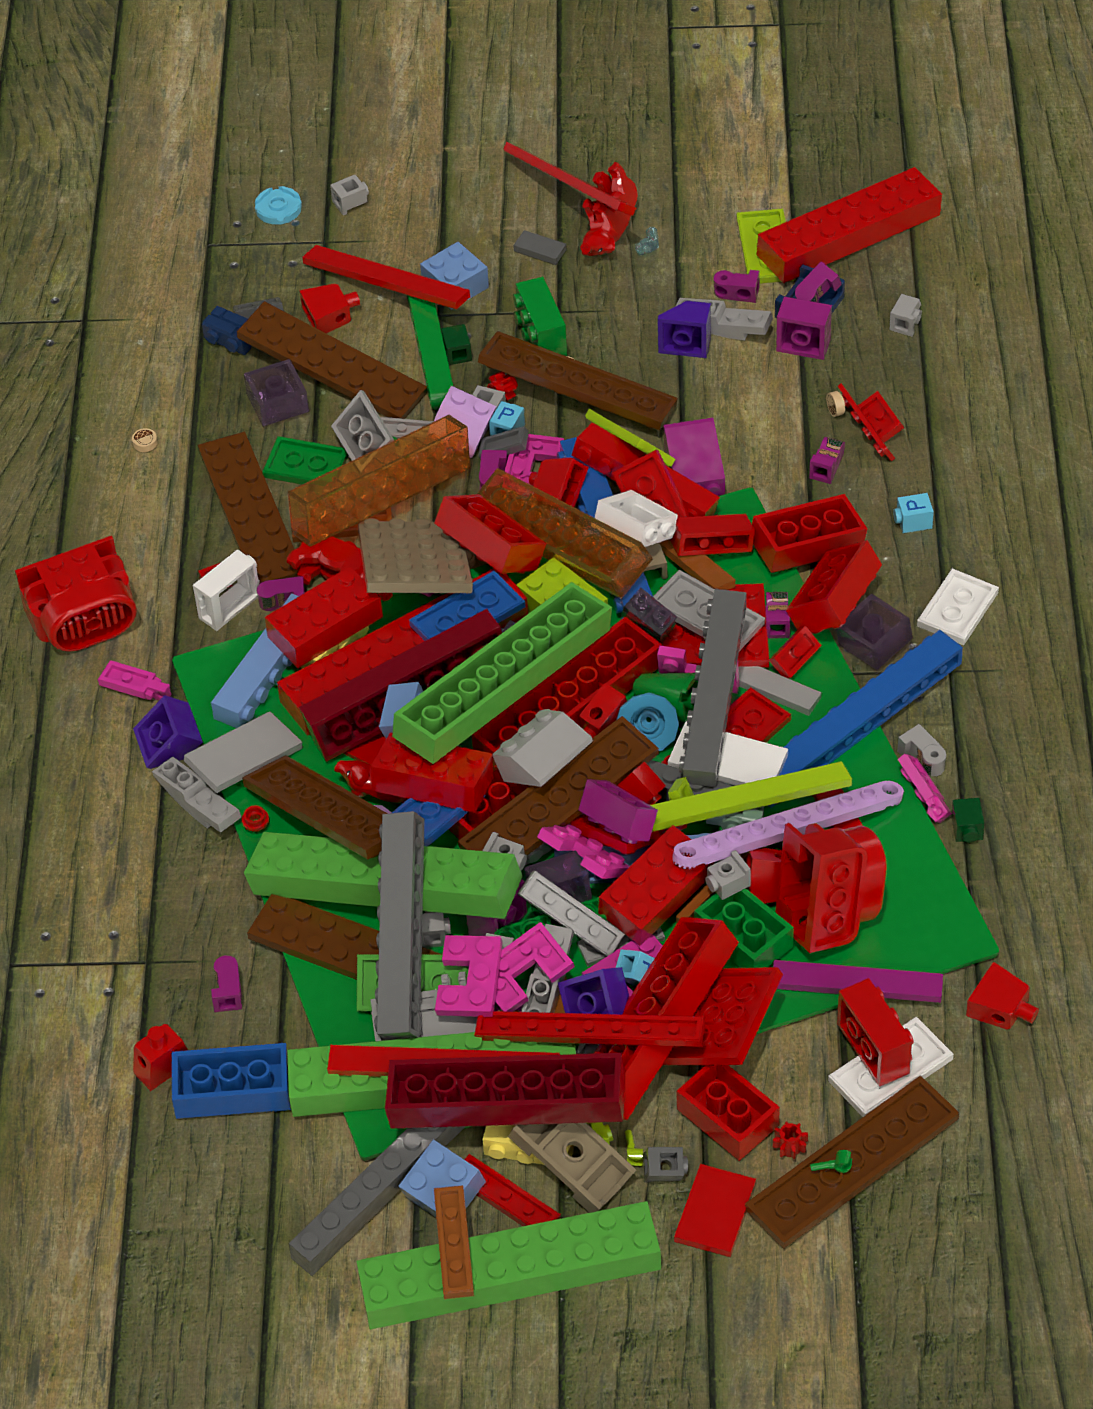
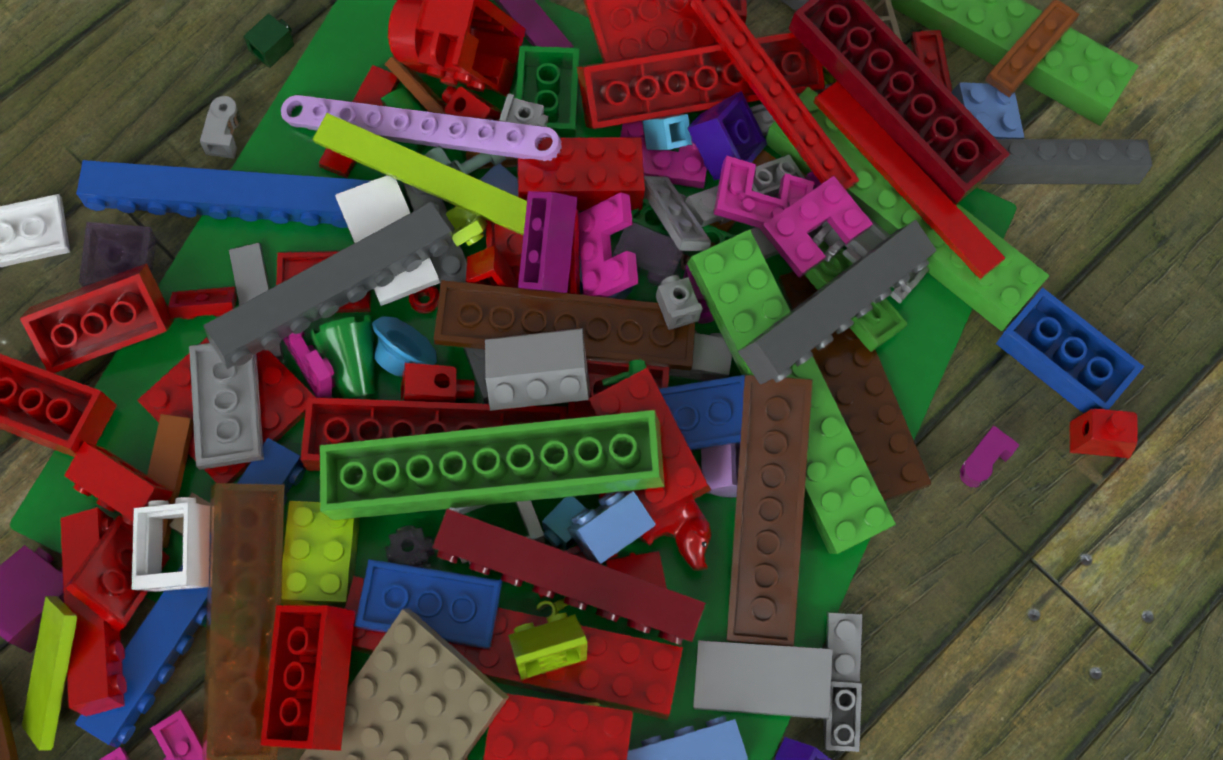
camera: 140 degrees left, 20 degrees up
red plate [242,805,269,831] -> none
red torso [529,458,589,512] -> none
clear purple hips [621,587,677,643] -> none
magenta leg [766,592,790,638] -> none
dark pink hinge [898,754,952,823] -> none
none -> lime slope [508,613,587,680]
none -> green hand [602,360,646,387]

